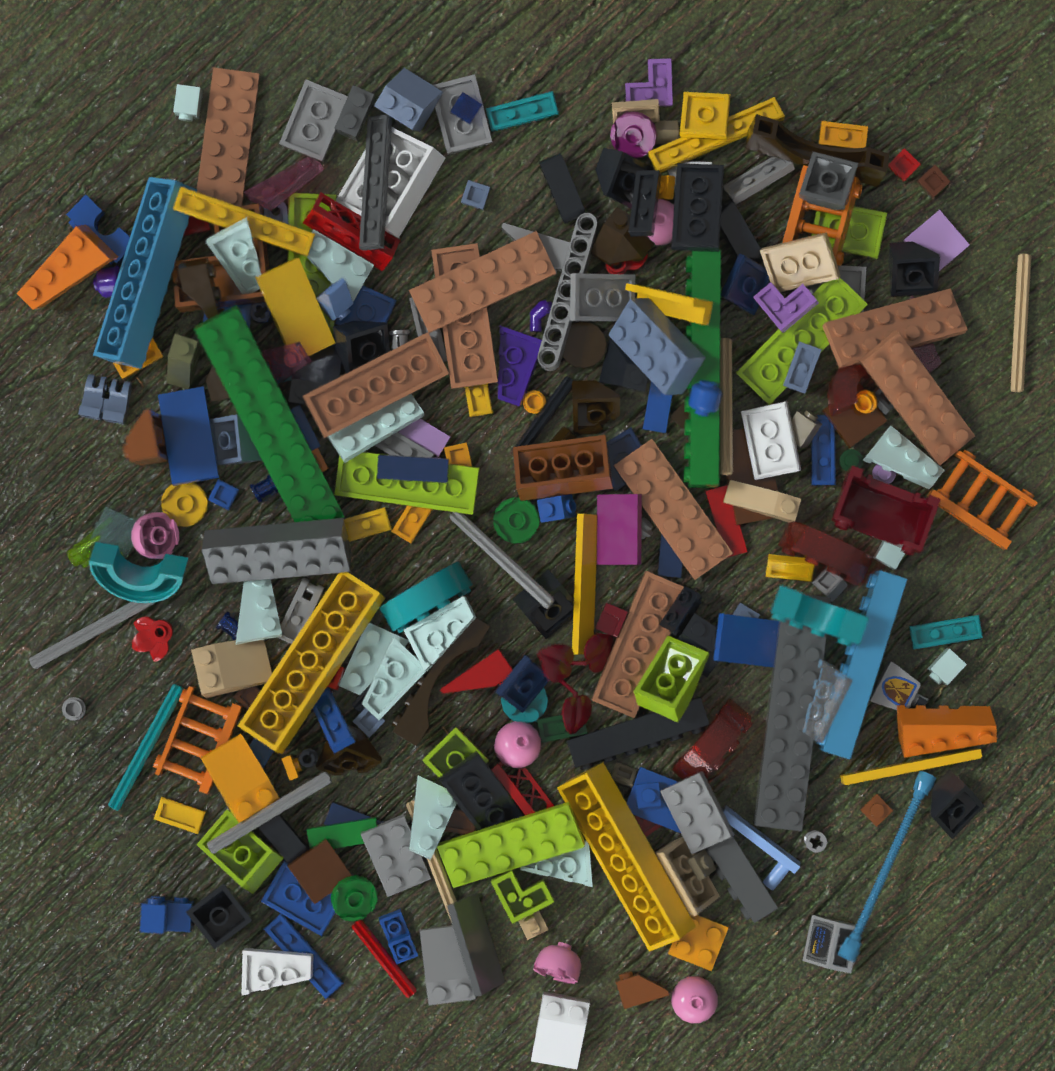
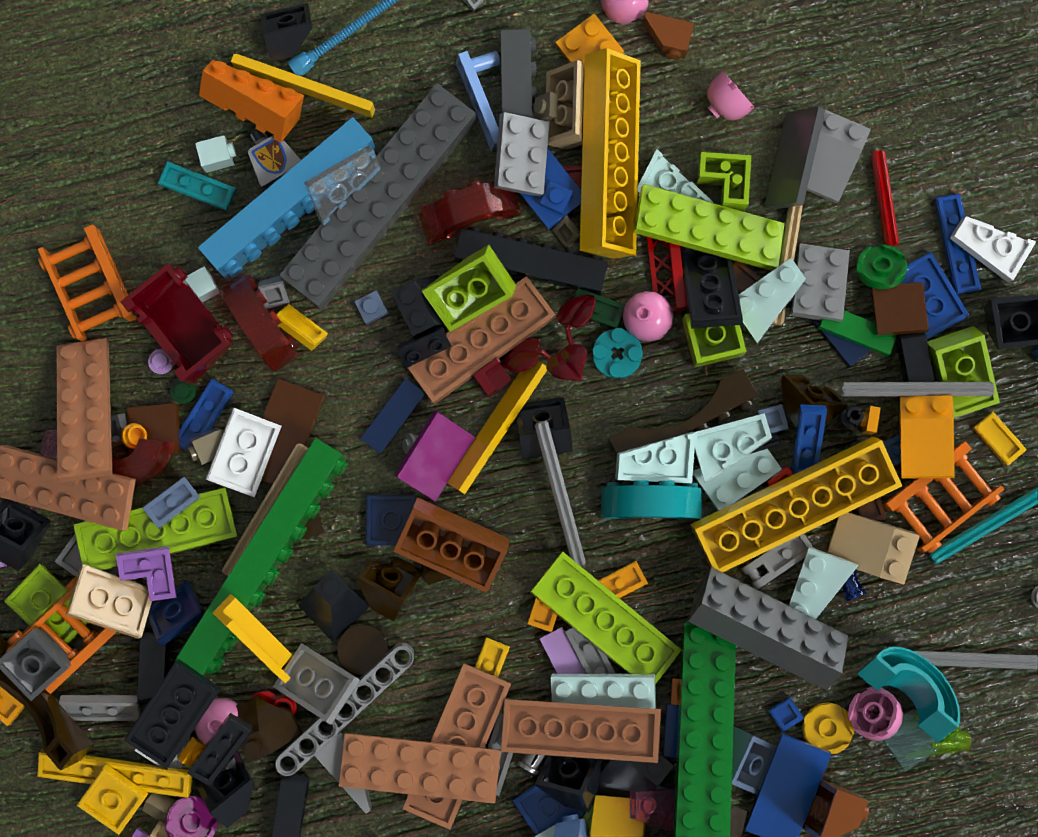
camera: 145 degrees left, 5 degrees down
red plate [132,616,173,662] -> none
clear blue bush [249,474,279,503] -> none
yellow tile [344,507,392,542] -> none
dark blue tile [377,455,449,483] -> none
blue slope [379,909,418,964] -> none
red slope [440,649,513,693] -> none
green tile [493,497,539,544] -> none
dark blue tile [495,655,549,713] -> none
dark purple wing [498,326,542,407] -> none
black axle [515,376,574,447] -> none
tan tile [518,910,549,940] -> none
light orange plate [523,390,546,414] -> none
dark purple arm [530,300,553,332] -> none
white slope [531,991,590,1069] -> none
blue bracket [537,494,576,523] -> none
sand blue brick [609,298,705,395] -> none
nougat plate [614,439,733,580] -> none
blue tile [642,381,672,434] -> none
blue head [689,380,722,416] -> none
red tile [705,485,748,558] -> none
blue tile [713,613,779,667] -> none
tan slope [723,480,801,523] -> none
teal brick [770,585,869,647] -> none
light grey bush [804,830,827,853] -> none
dark orange plate [859,794,893,827] -> none
light aqua wing [863,426,944,489] -> none

